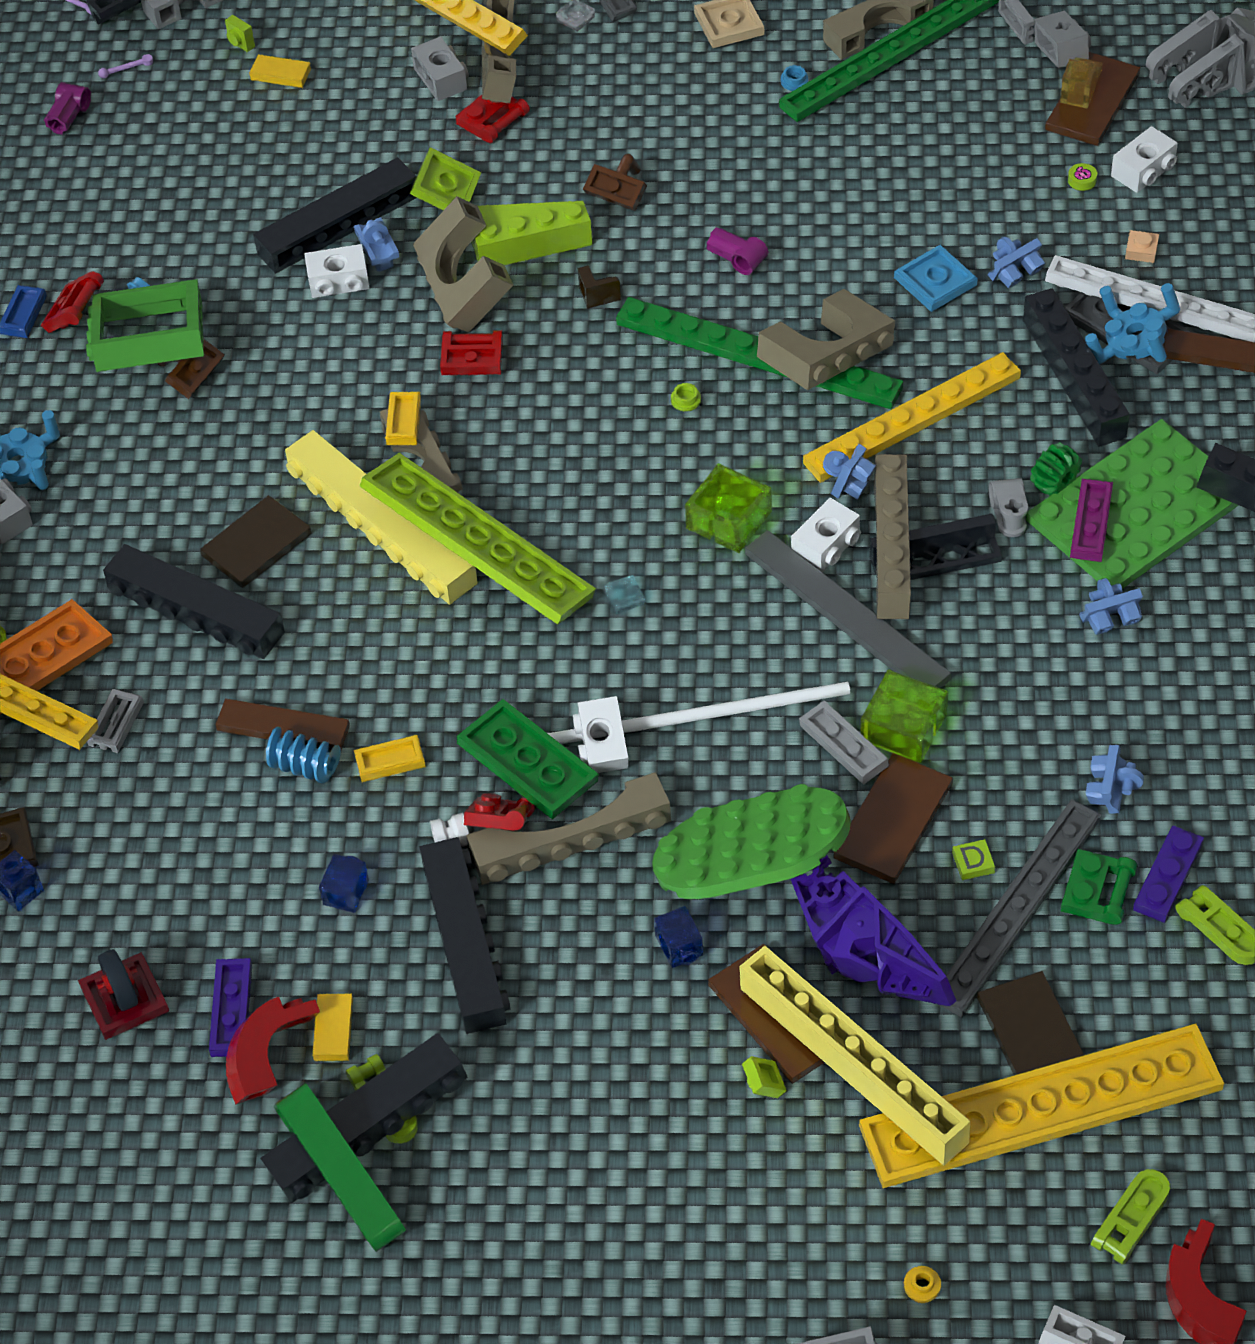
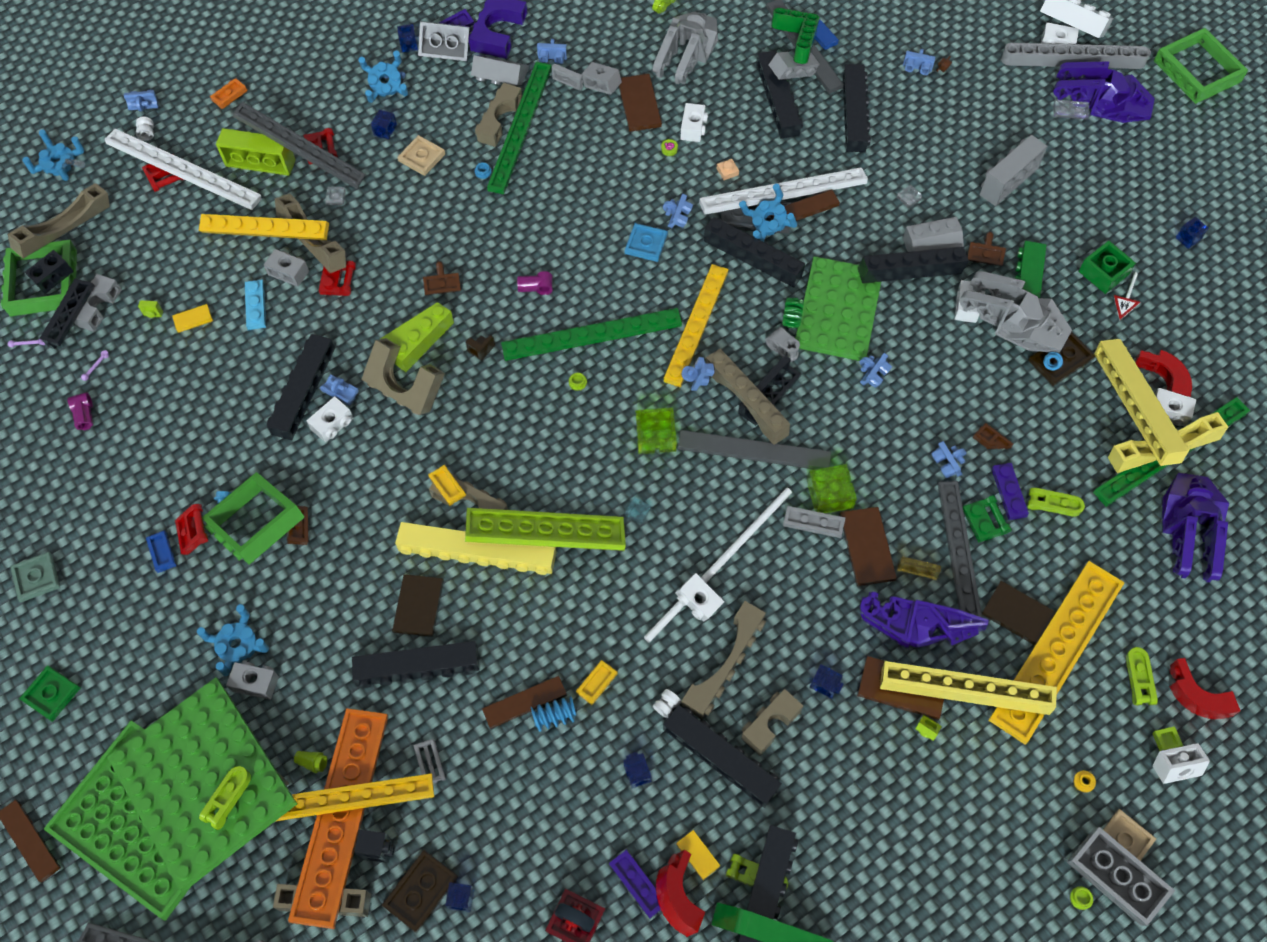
camera: 40 degrees left, 10 degrees up
lime plate [410,147,481,211] -> none
red plate [440,330,503,375] -> none
green plate [457,699,599,820] -> none
red plate [464,793,536,831] -> none
bright green plate [652,784,851,899] -> none
dark tan arch [757,289,895,390] -> none
white brick [791,498,861,573] -> none
lime tile [952,839,995,880] -> none
clear yellow arch [1060,57,1103,108] -> none
magenta tile [1070,478,1113,562] -> none
none -> medium azure plate [245,280,266,330]
none -> dark tan arch [741,689,804,756]
none -> clear yellow tile [897,557,941,580]
none -> reddish brown tile [973,423,1014,449]
none -> lime plate [1152,726,1183,751]

